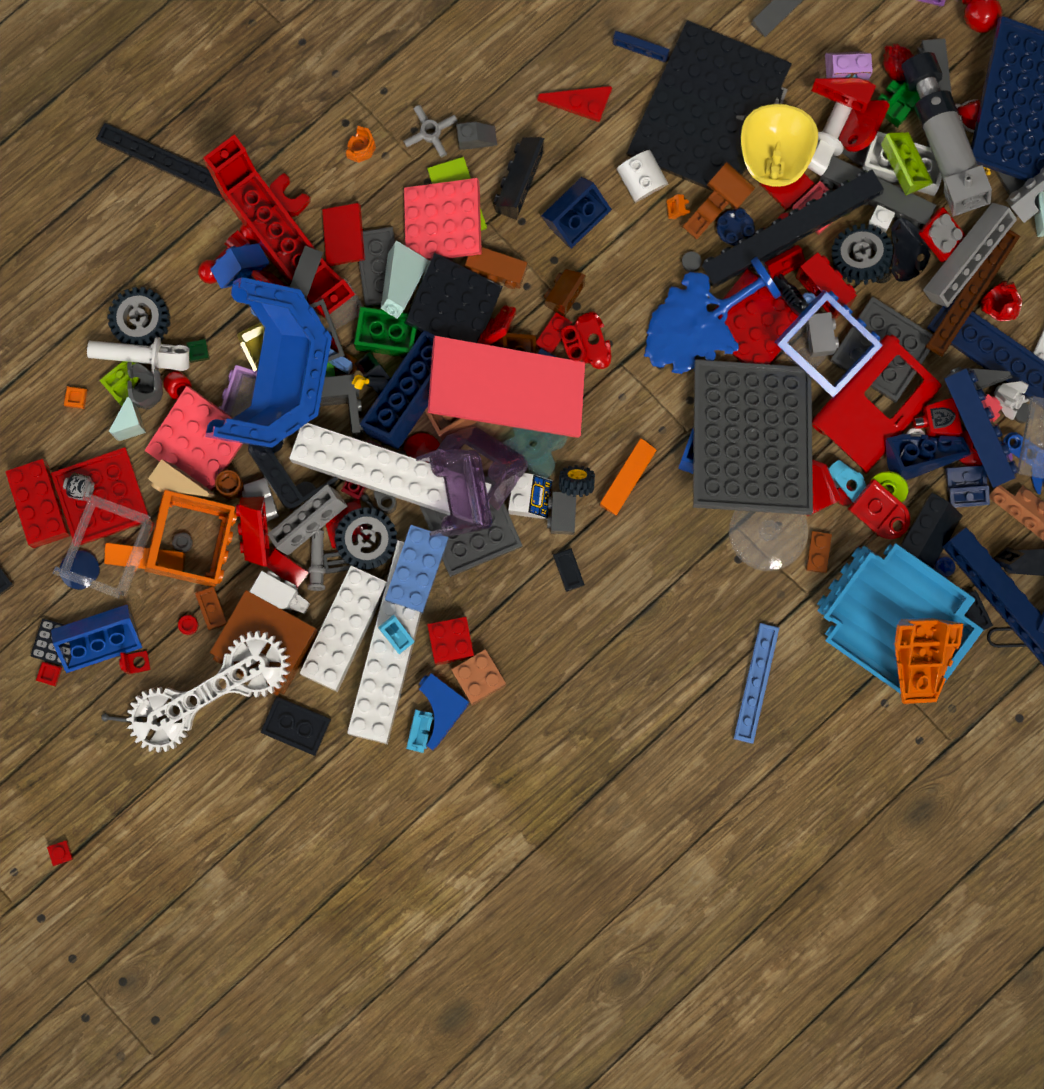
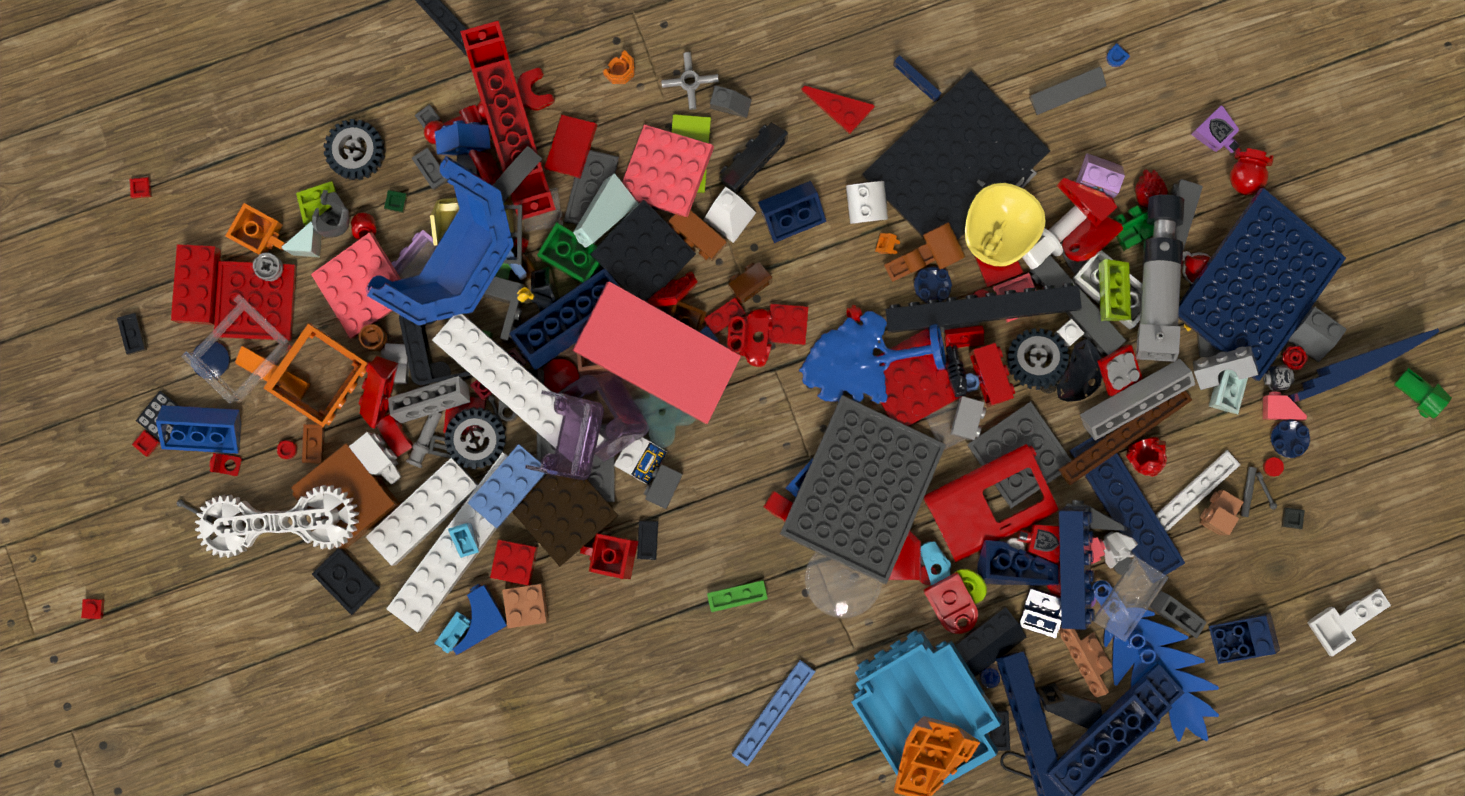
camera: 25 degrees right, 5 degrees up
light grey head [63,473,94,501] -> none
orange tile [64,386,88,409] -> none
white piece [87,337,189,374] -> none
tan slope [148,459,218,499] -> none
dark grey tile [172,533,193,553] -> none
black wheel [559,465,595,497] -> none
orange slope [600,438,657,516] -> none
dark grey tile [682,252,701,272] -> none
window [774,290,883,397] -> none
dark orange plate [806,531,832,574] -> none
none -> orange hinge [225,203,286,255]
none -> light grey wheel [253,253,283,281]
none -> dark grey plate [412,148,448,190]
none -> dark grey tile [414,104,442,128]
none -> dark brown plate [512,458,619,567]
none -> red hinge [580,533,638,579]
none -> white slope [703,187,756,243]
none -> bright green plate [707,580,768,612]
none -> red slope [763,491,793,522]
none -> red plate [768,304,809,345]
none -> red plate [846,305,862,323]

